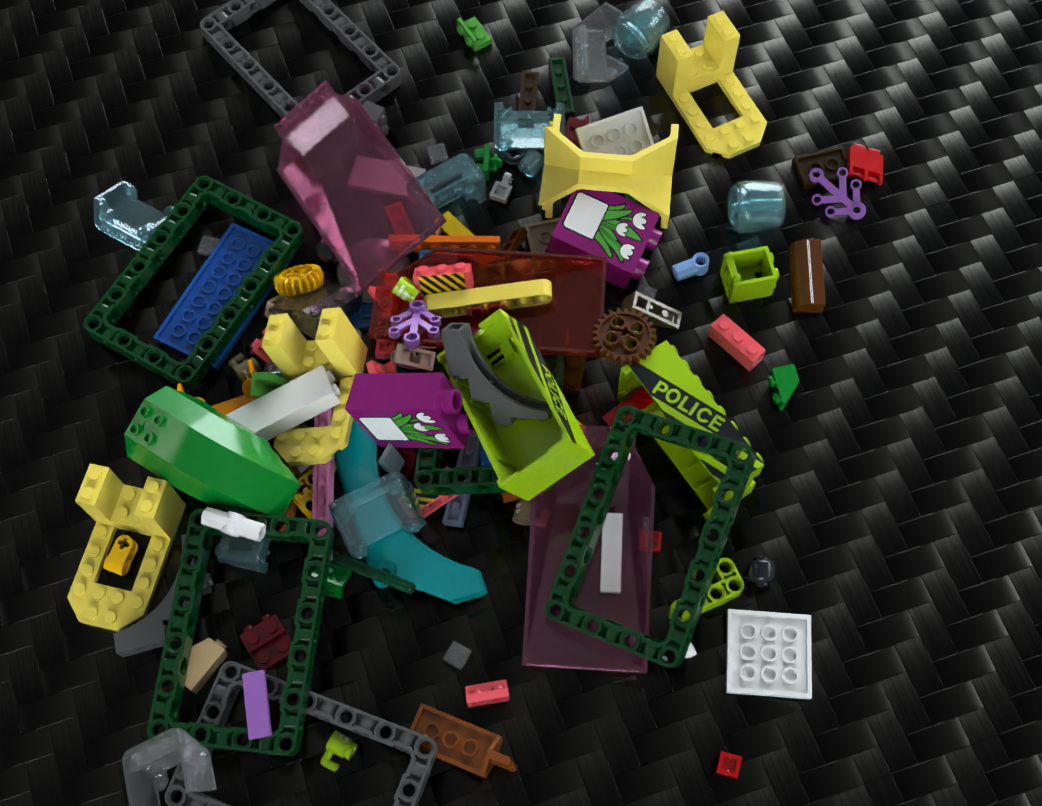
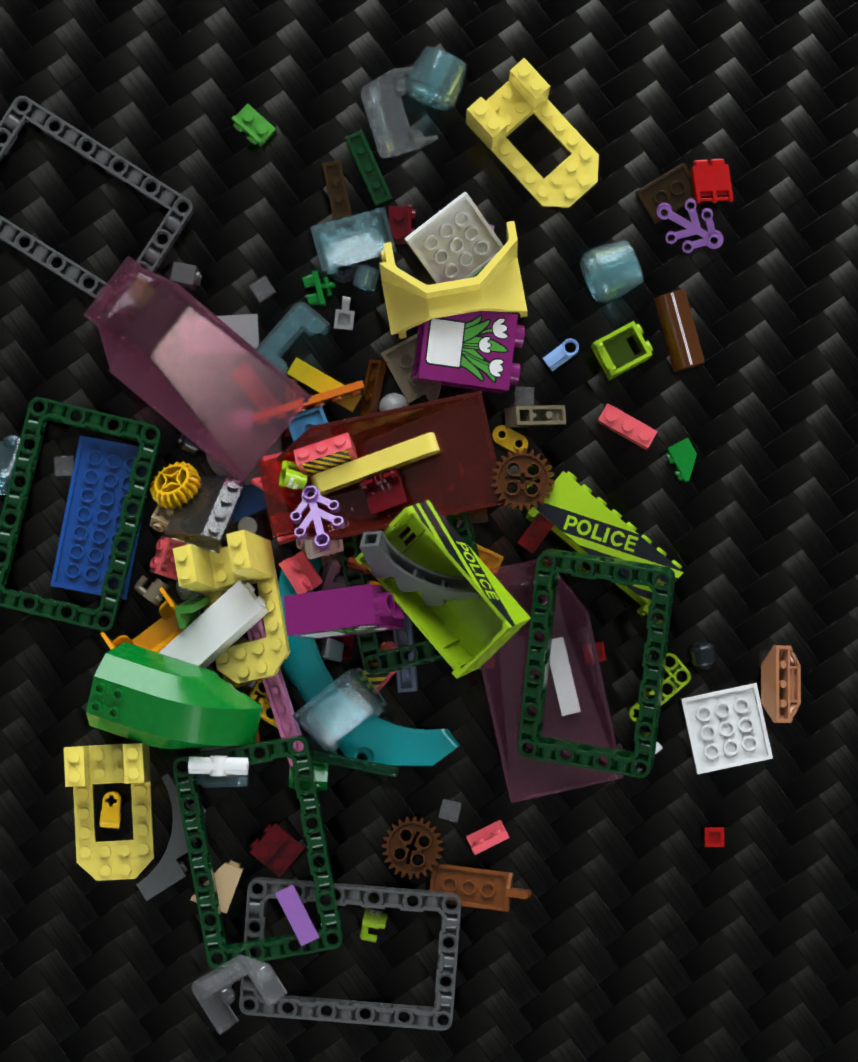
camera: 20 degrees left, 20 degrees up
none -> reddish brown gear [382,816,445,880]
none -> nougat wedge [761,645,801,723]

